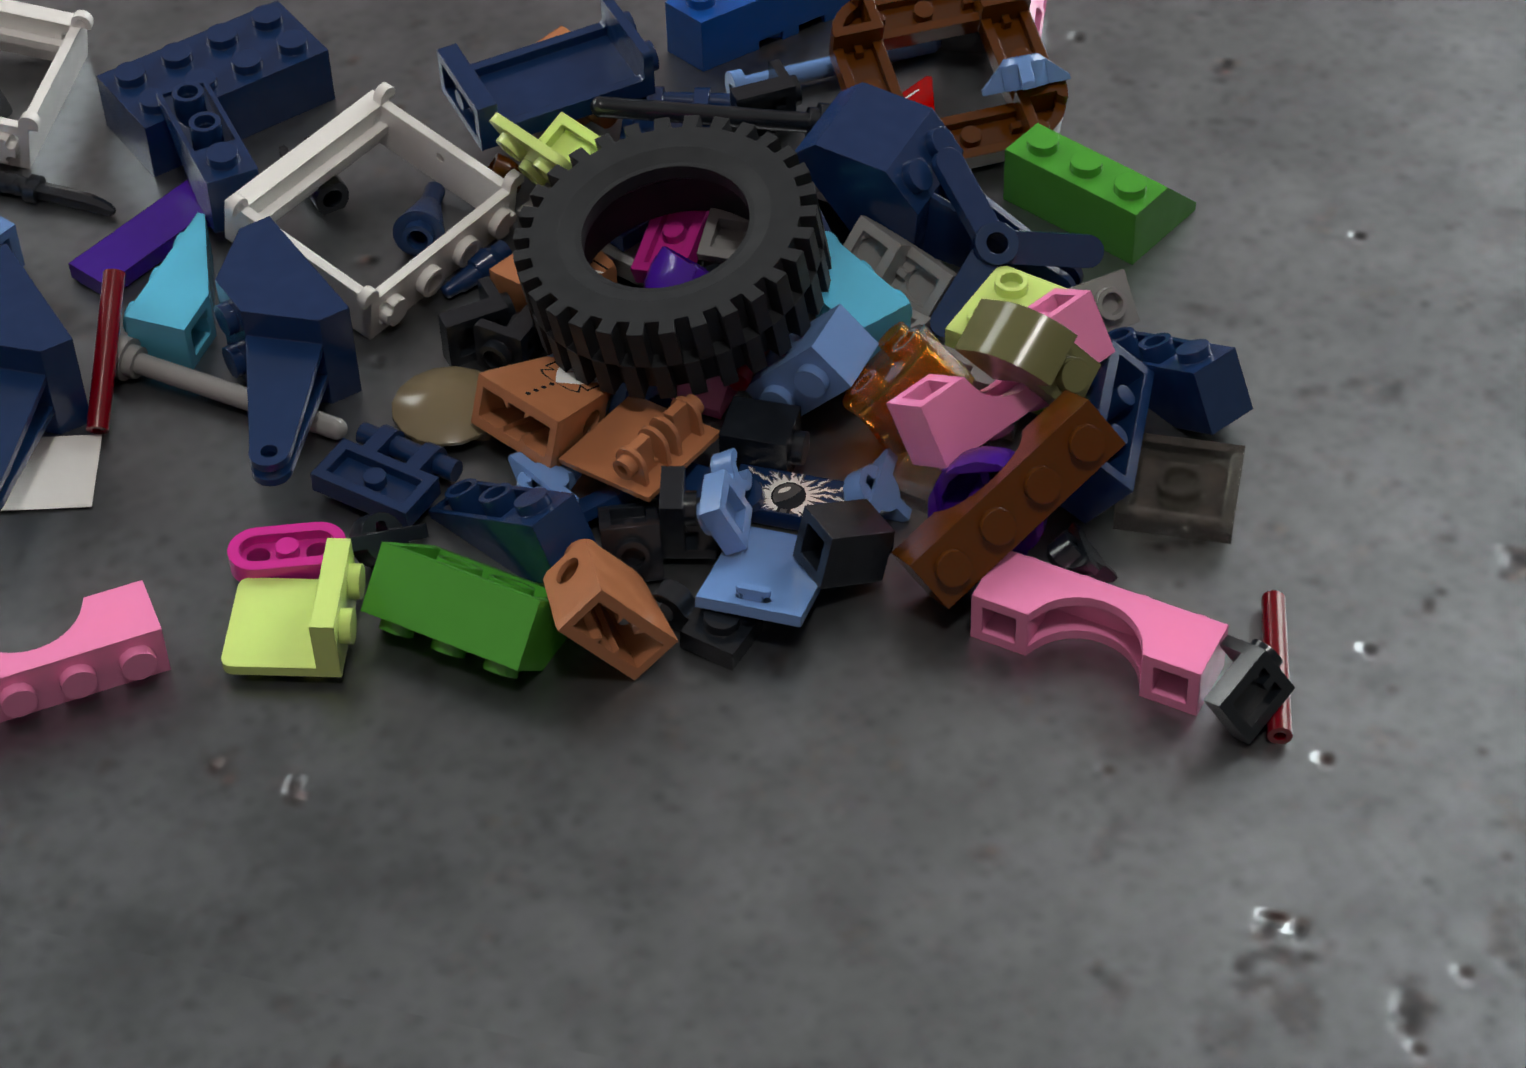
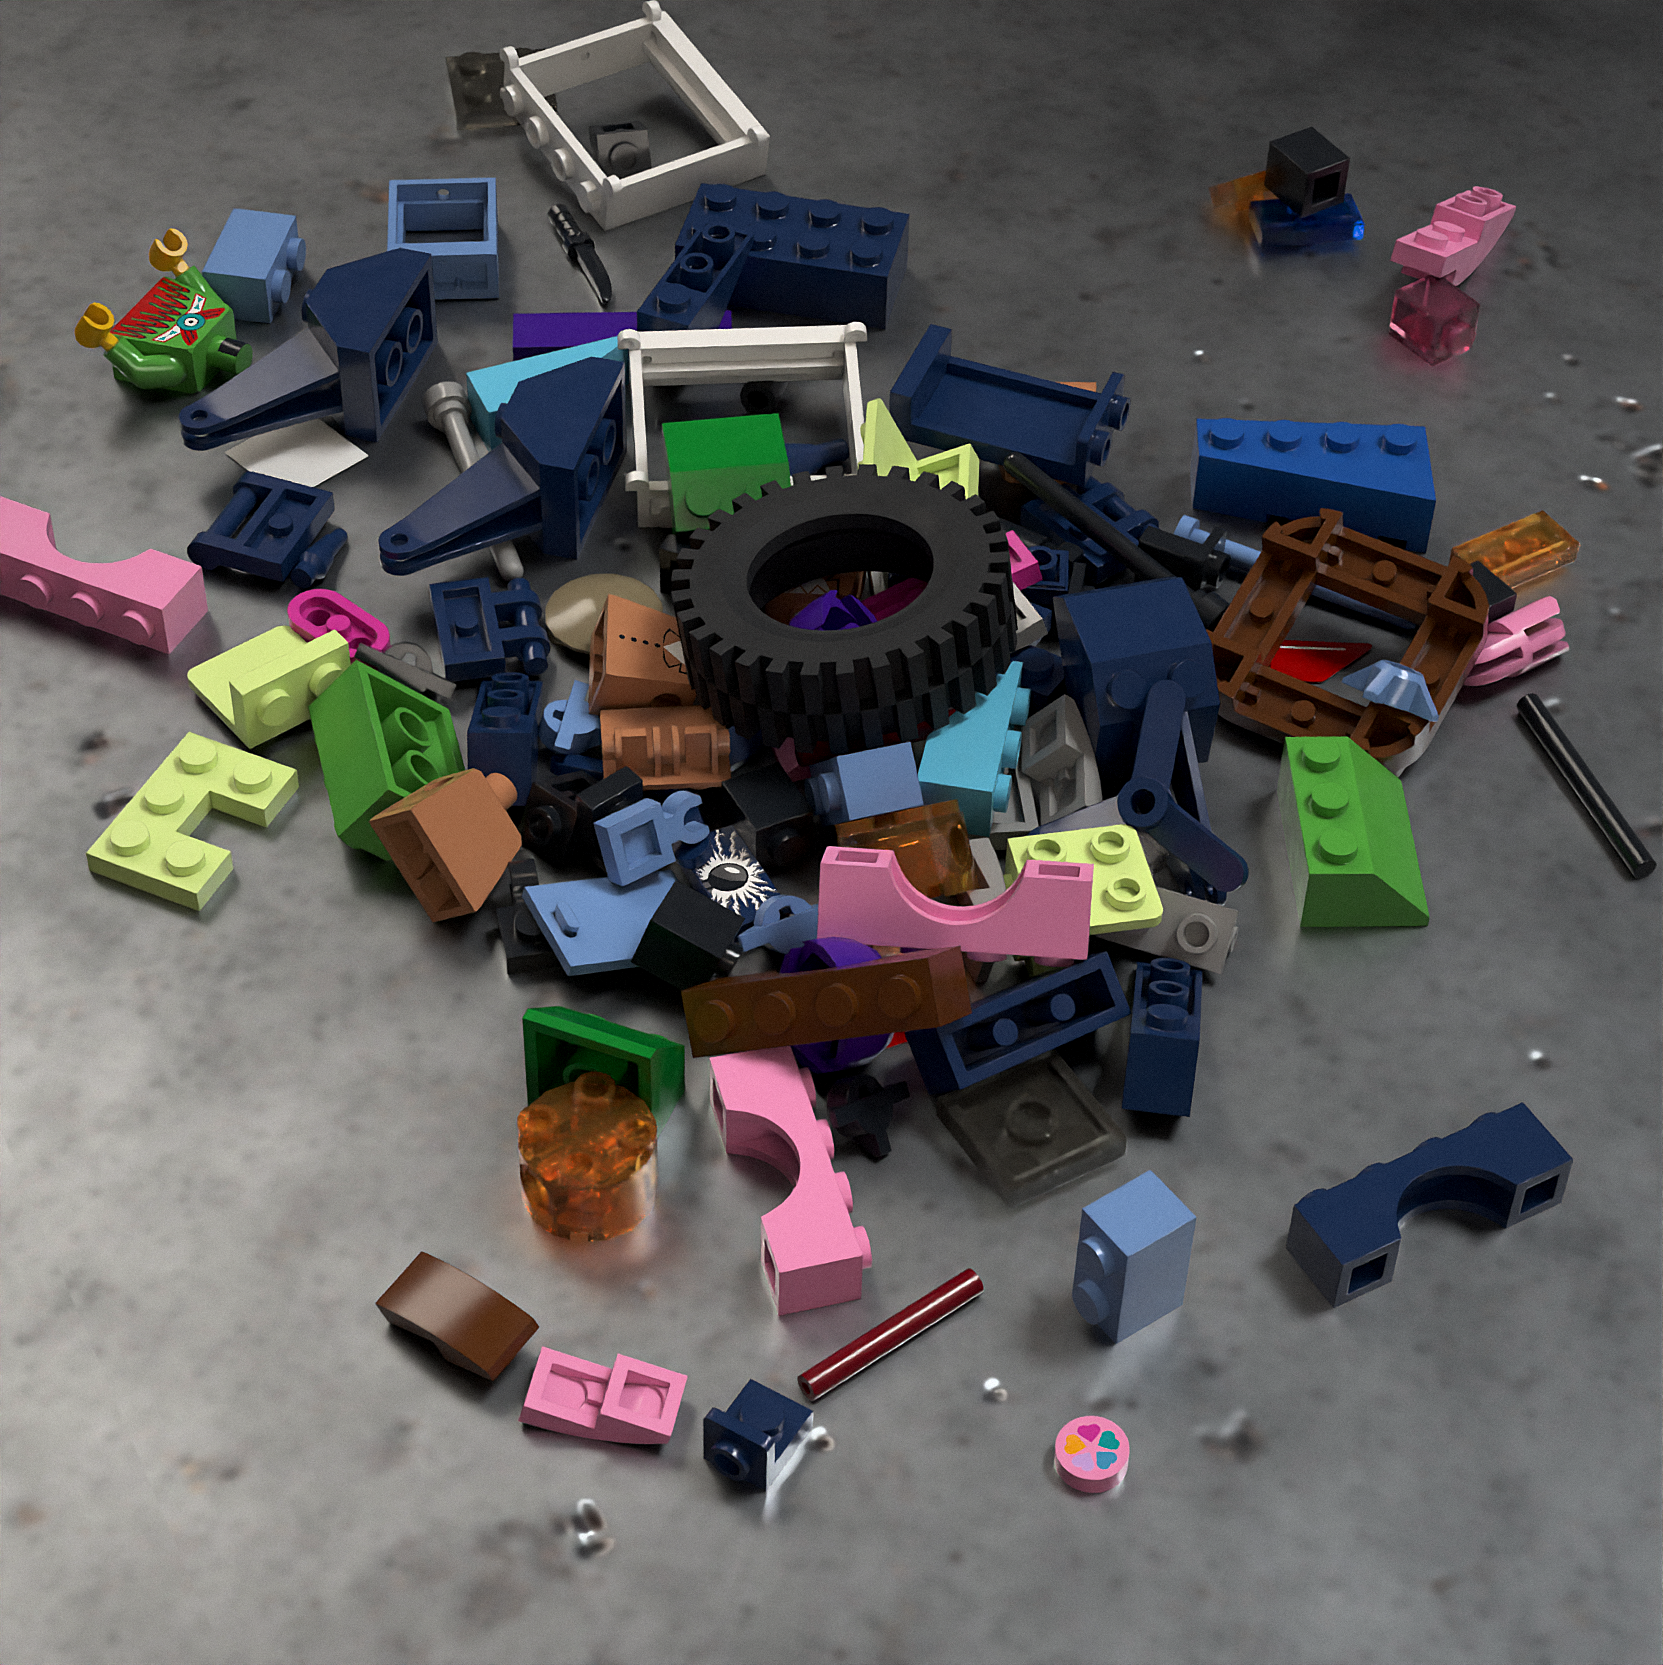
camera: 45 degrees right, 0 degrees up
dark red piece [86,269,126,434] -> none
olive brick [954,299,1101,405] -> none
black bracket [1203,635,1295,745] -> none
none -> yellowish green plate [86,732,299,911]
none -> dark blue plate [187,471,335,582]
none -> dark blue piece [290,528,348,589]
none -> reddish brown slope [375,1251,540,1381]
none -> clear orange brick [517,1072,658,1242]
none -> bright pink slope [518,1346,688,1444]
none -> green slope [522,1006,685,1148]
none -> green slope [662,413,791,539]
none -> dark blue bracket [703,1379,813,1491]
none -> bright pink tile [1054,1416,1130,1493]
none -> medium blue brick [1072,1170,1197,1344]
none -> dark blue arch [1286,1102,1574,1308]
none -> black bar [1516,693,1657,879]

